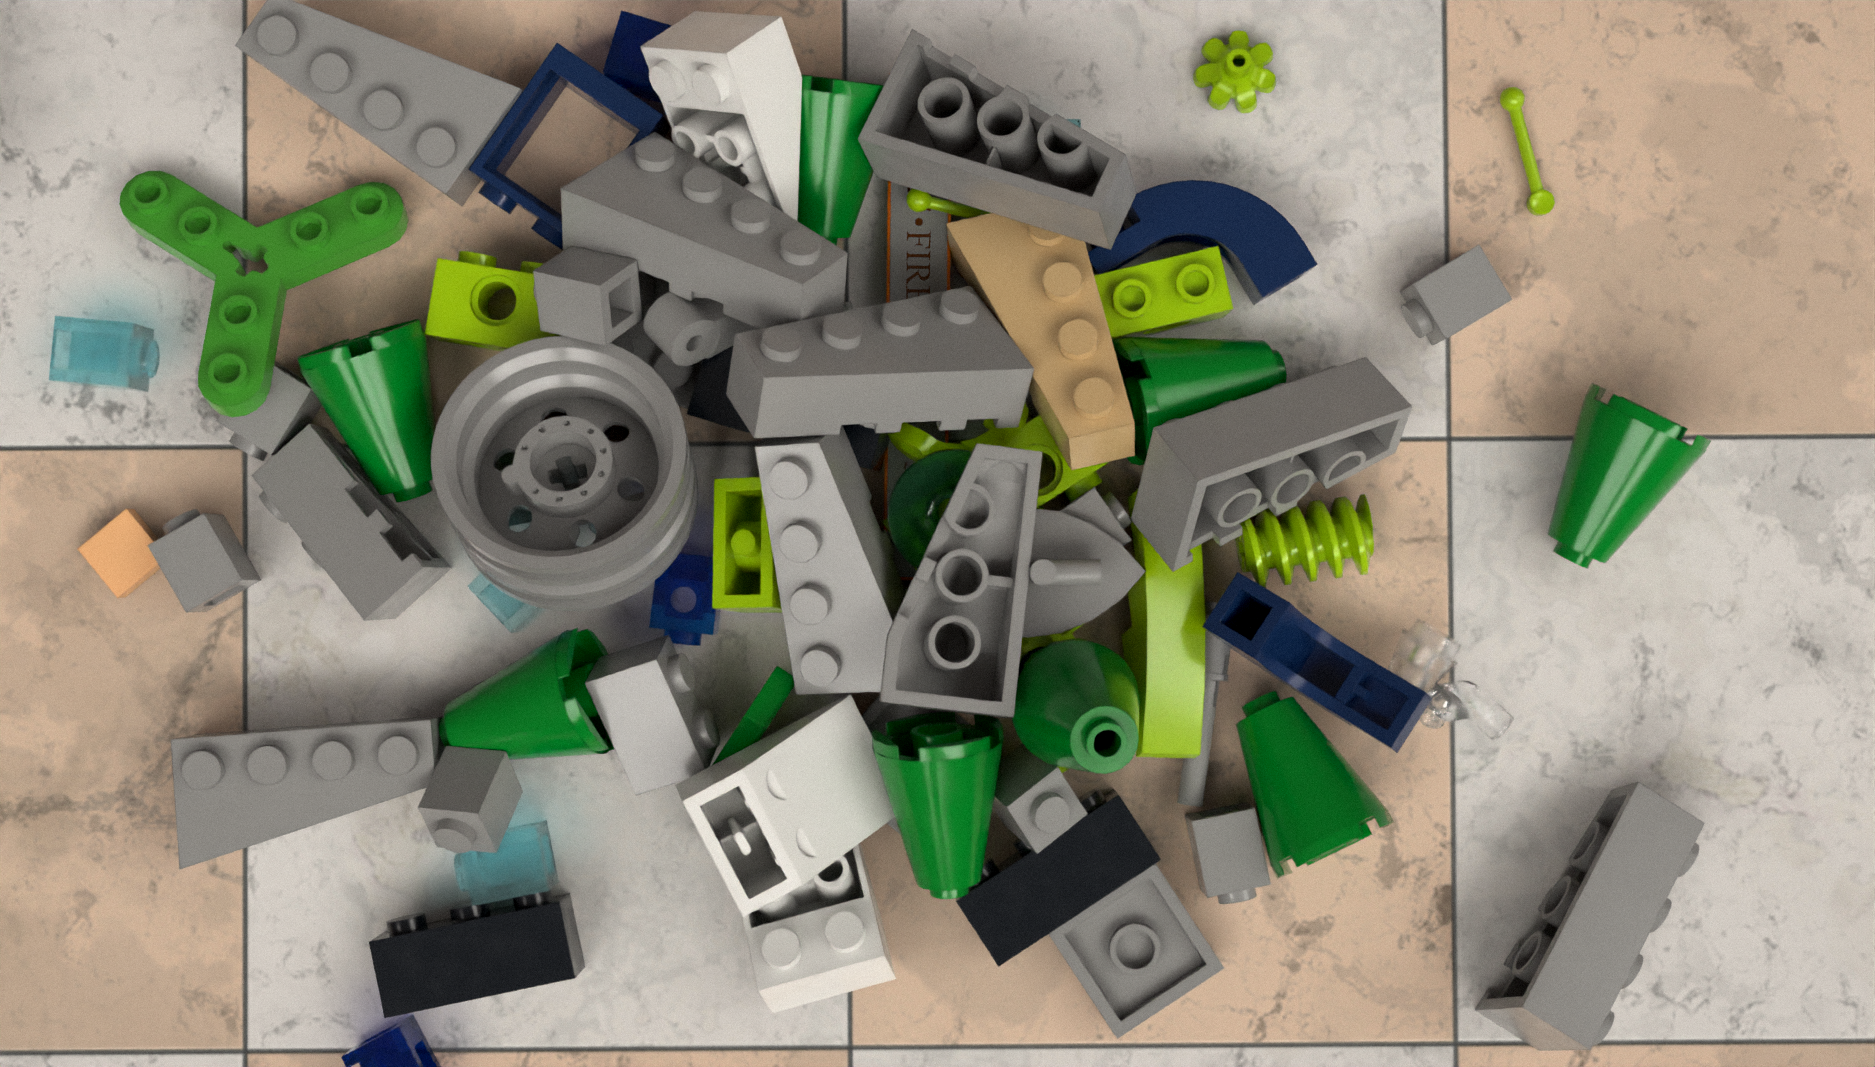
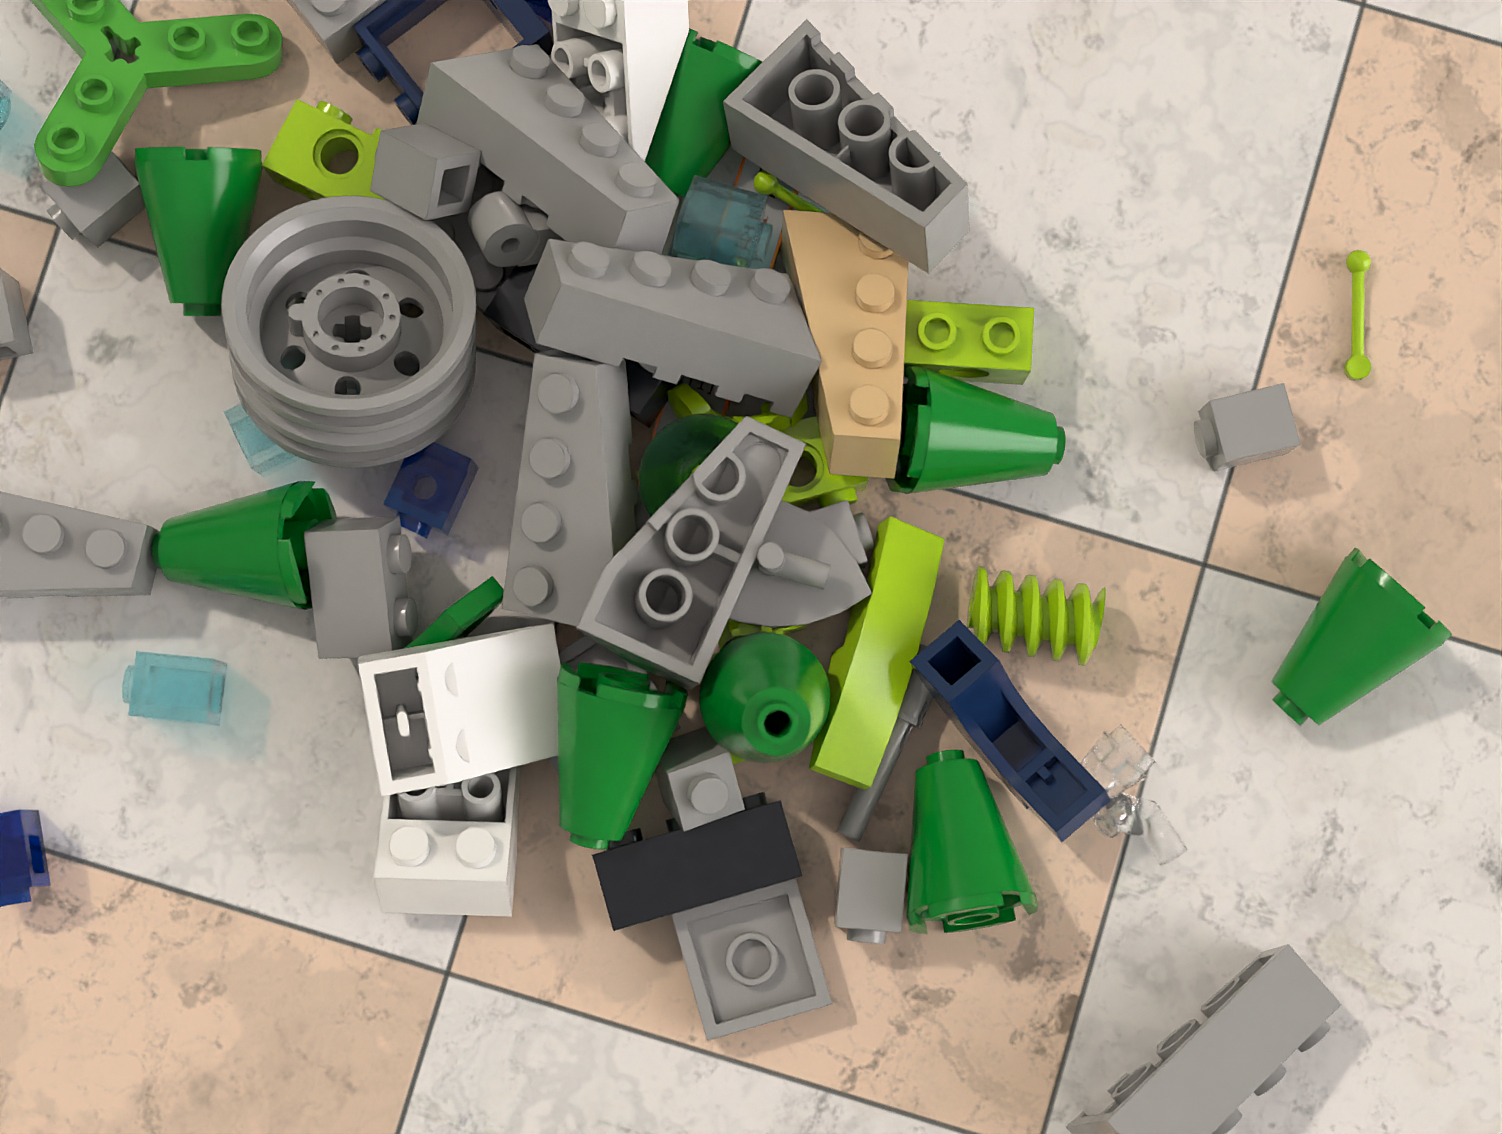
camera: 15 degrees right, 5 degrees down
light grey wedge [251,424,452,621] -> none
black brick [369,887,585,1018] -> none
light grey brick [418,746,523,853] -> none
lime brick [712,477,782,613] -> none
dark blue arch [1088,180,1318,305] -> none
light grey wedge [1131,357,1412,572] -> none
lime plant [1193,30,1276,114] -> none
none -> clear light blue brick [671,175,773,268]

